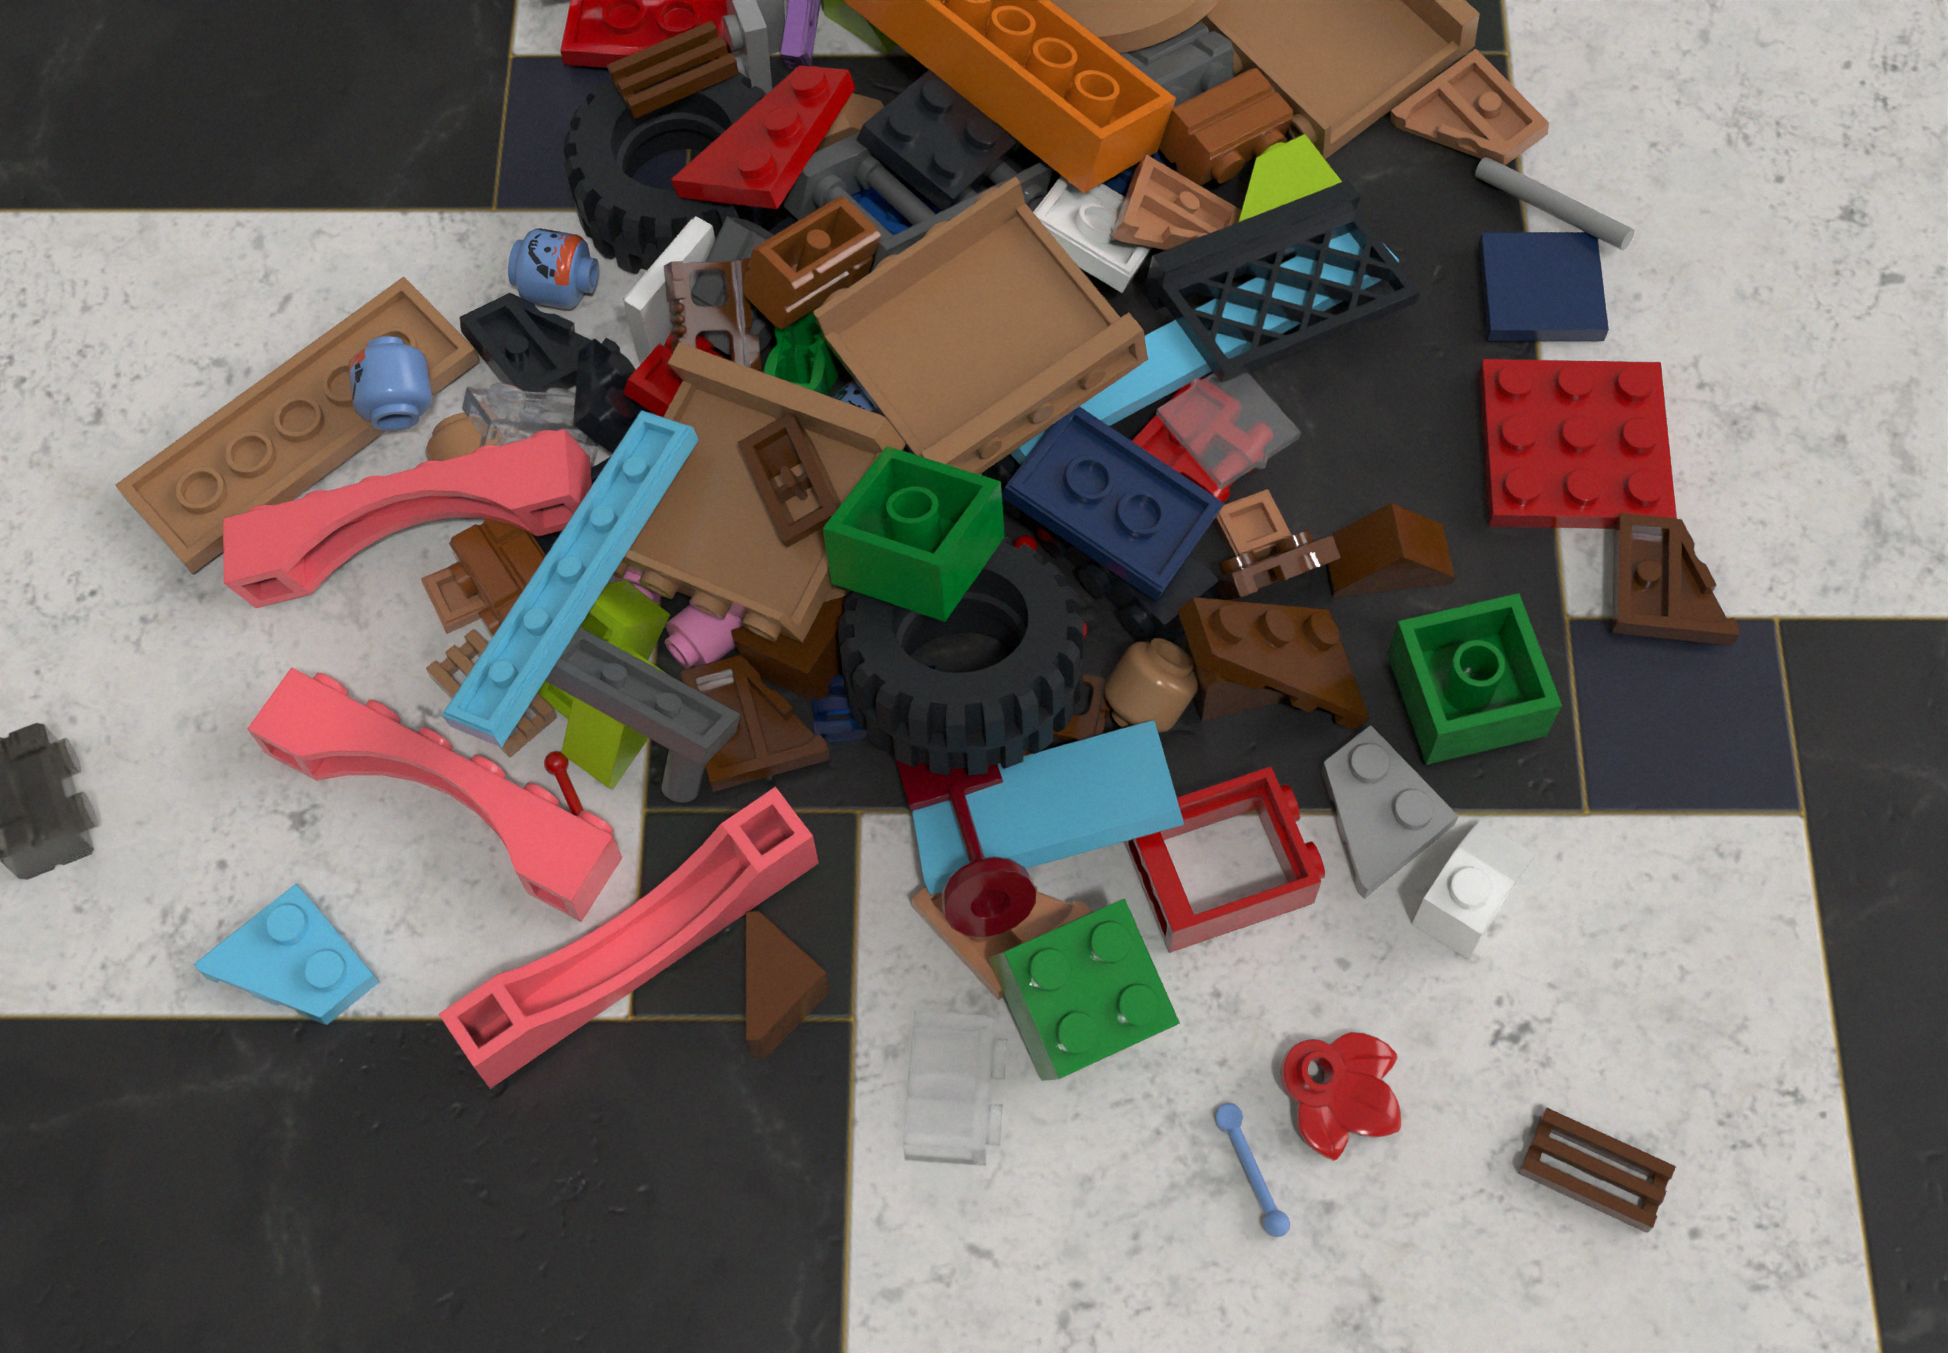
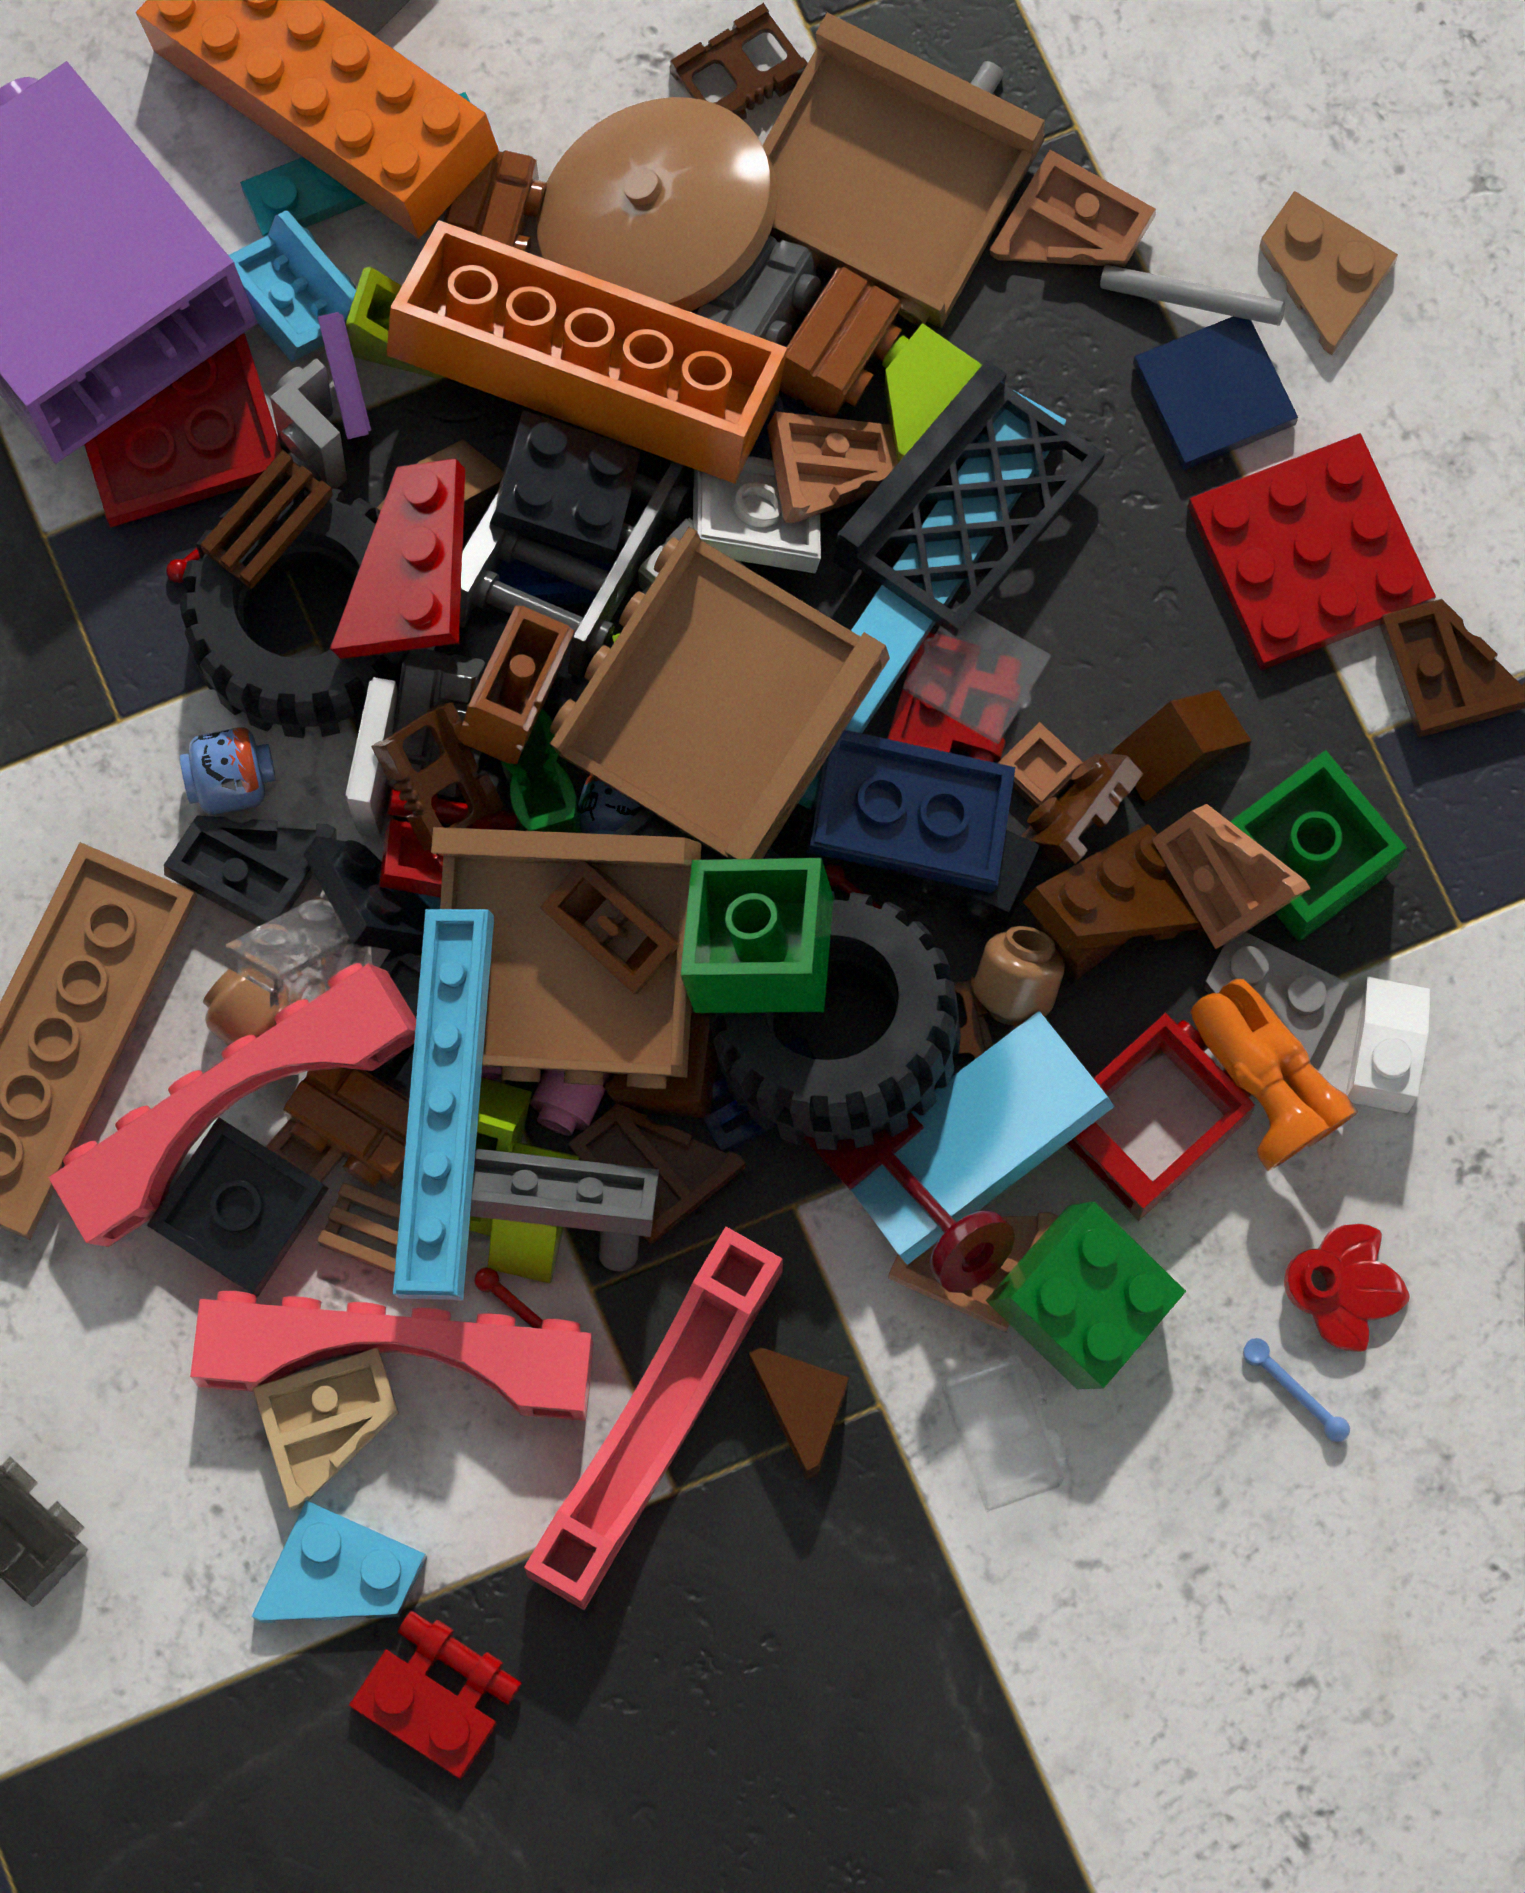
camera: 25 degrees left, 10 degrees up
medium blue head [349,336,432,431] -> none
none -> black plate [147,1117,329,1297]
none -> tan wing [253,1347,399,1511]
none -> red plate [349,1611,522,1780]
none -> nougat wing [1152,804,1310,949]
none -> orange piece [1191,979,1358,1171]
none -> medium nougat wing [1259,191,1398,355]

